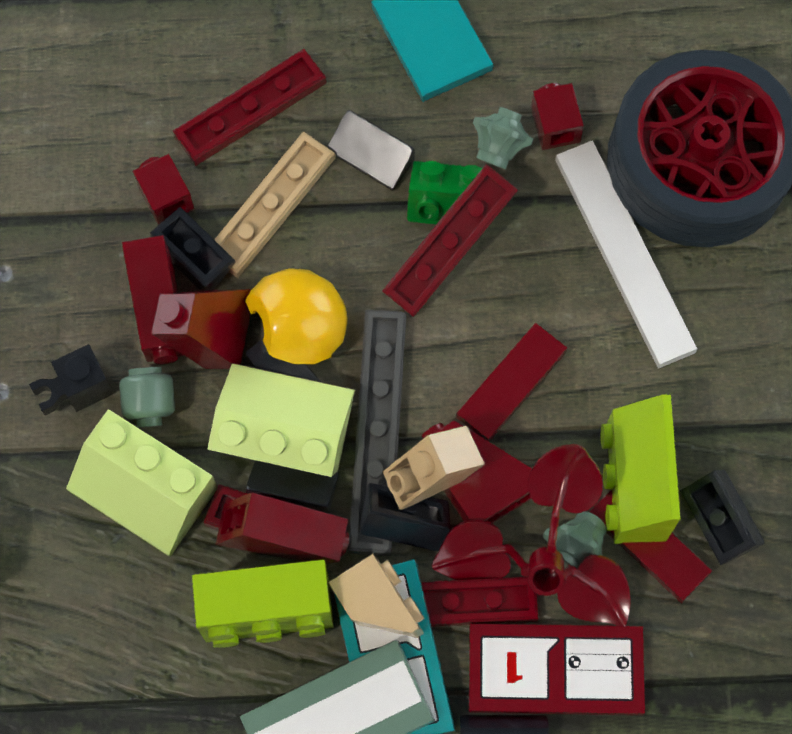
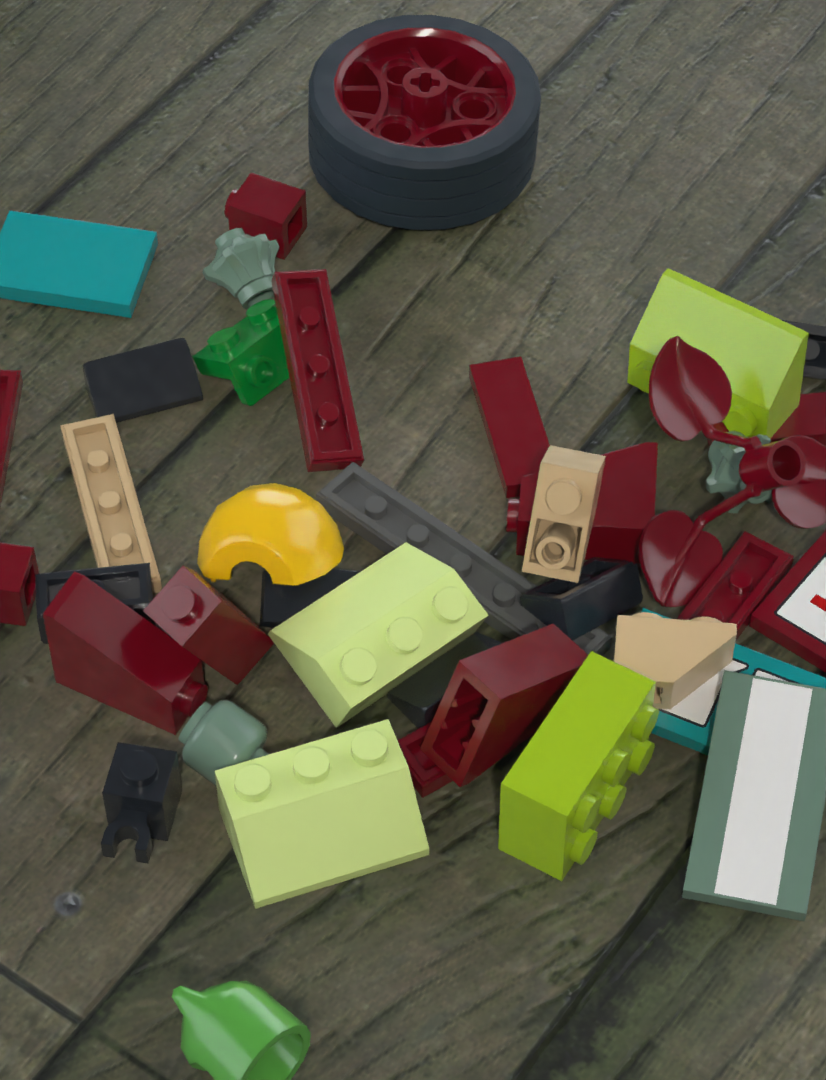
camera: 55 degrees left, 20 degrees down
white tile [555,140,697,369] -> none

